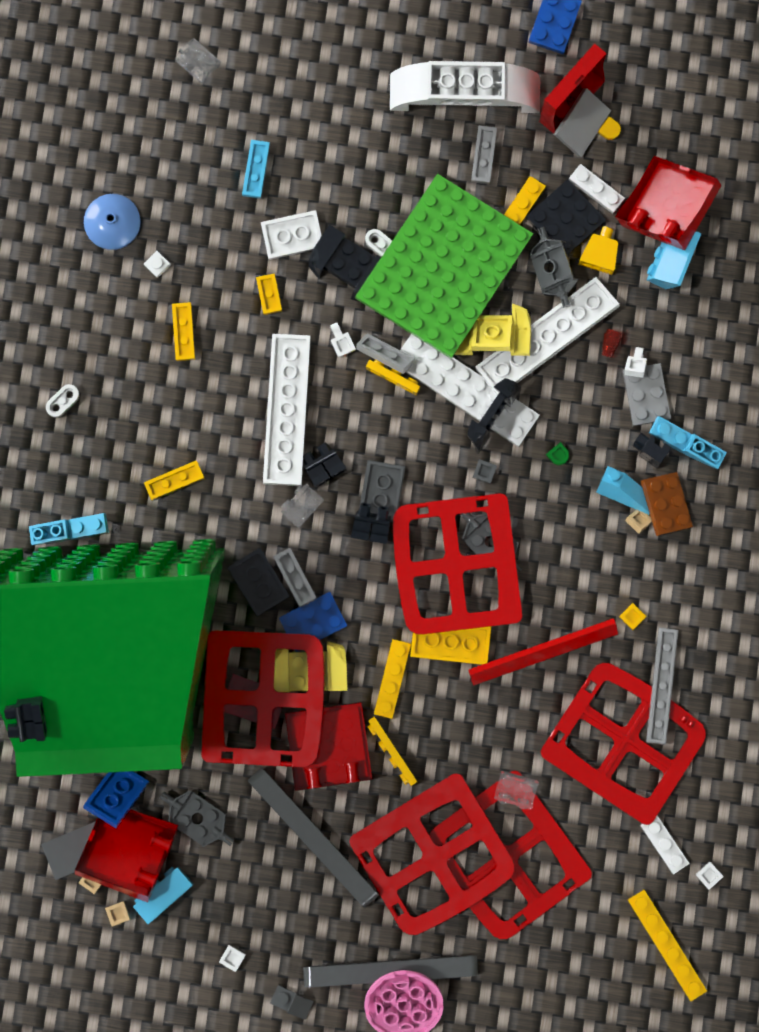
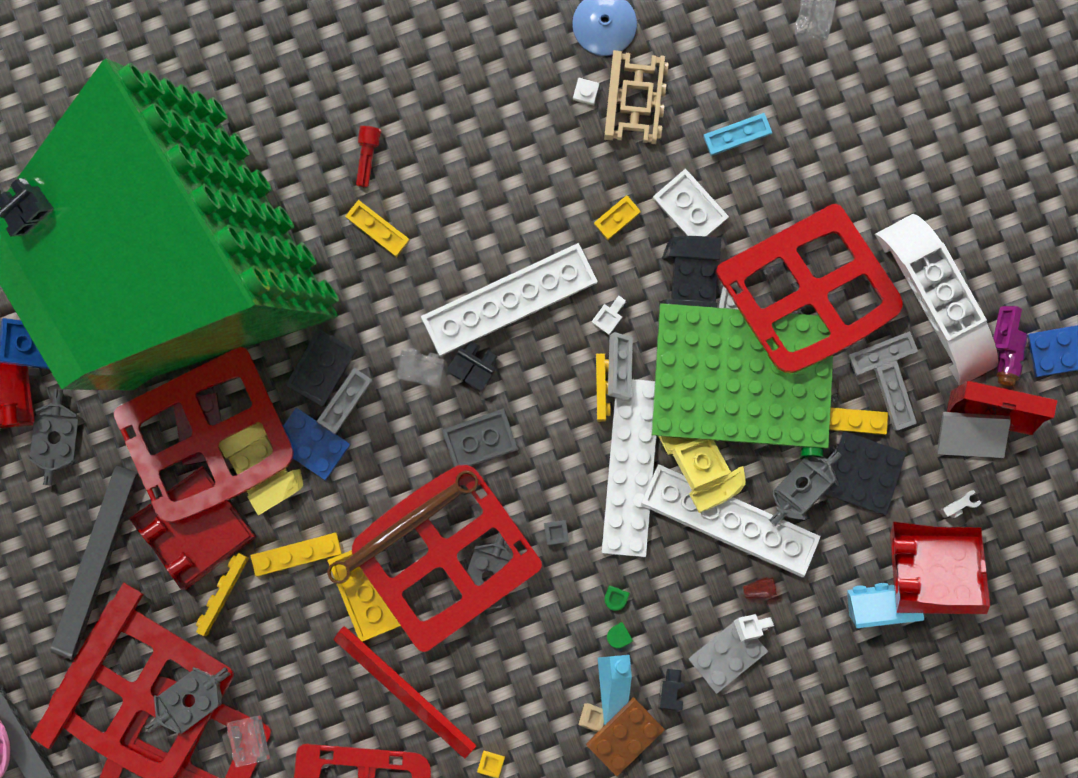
camera: 65 degrees right, 0 degrees up
medium azure slope [29,513,109,545] -> none
white plate [46,384,79,418] -> none
yellow plate [172,302,195,361] -> none
black hips [351,502,391,544] -> none
black piece [467,378,521,454] -> none
white plate [568,164,625,214] -> none
yellow torso [578,227,618,275] -> none
yellow tile [598,117,621,140] -> none
medium azure slope [649,416,727,469] -> none
none -> red tile [30,582,144,749]
none -> dark grey plate [145,667,230,734]
none -> reddish brown piece [327,471,478,584]
none -> red piece [356,126,381,188]
none -> tan fence [604,50,668,144]
none -> green tile [607,622,633,648]
none -> red window [716,204,903,373]
none -> green tile [800,447,823,458]
none -> light grey plate [874,361,917,430]
none -> white plate [939,490,981,519]
none -> magenta plate [993,306,1028,386]

